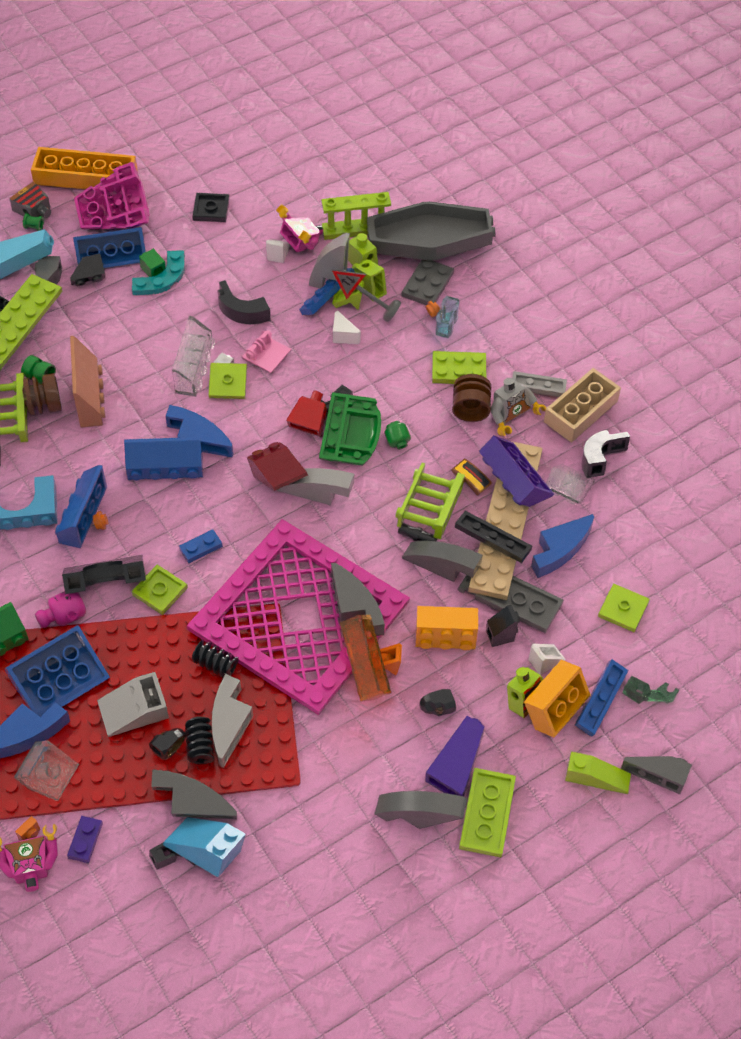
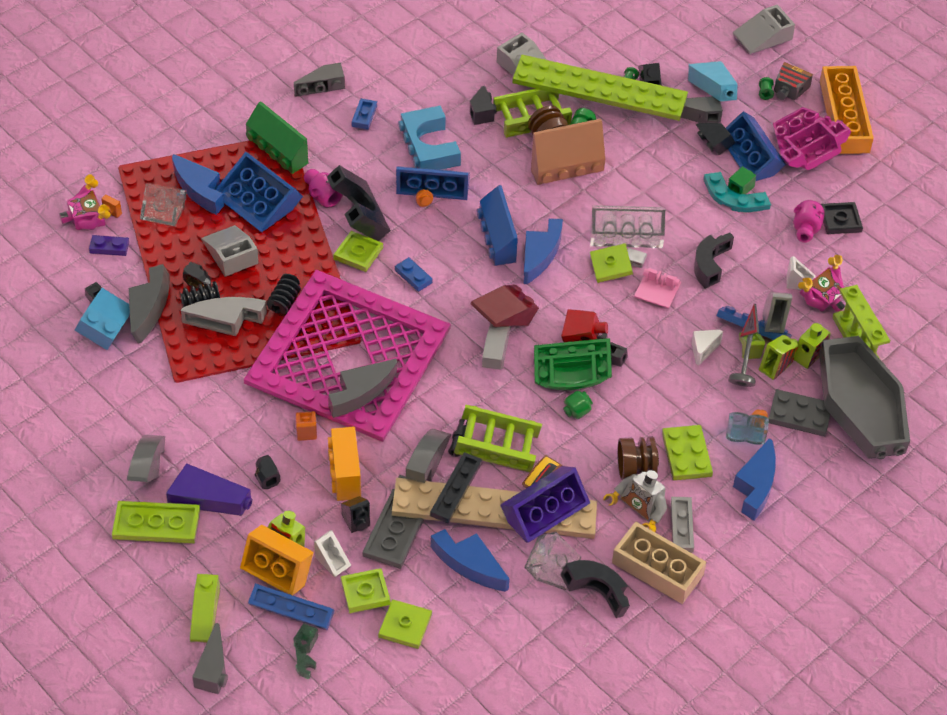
camera: 80 degrees right, 5 degrees down
clear orange brick [340,615,392,701] -> none
none -> lime plate [341,568,391,613]
none -> blue slope [733,439,776,521]
none -> dark pink piece [793,200,825,243]

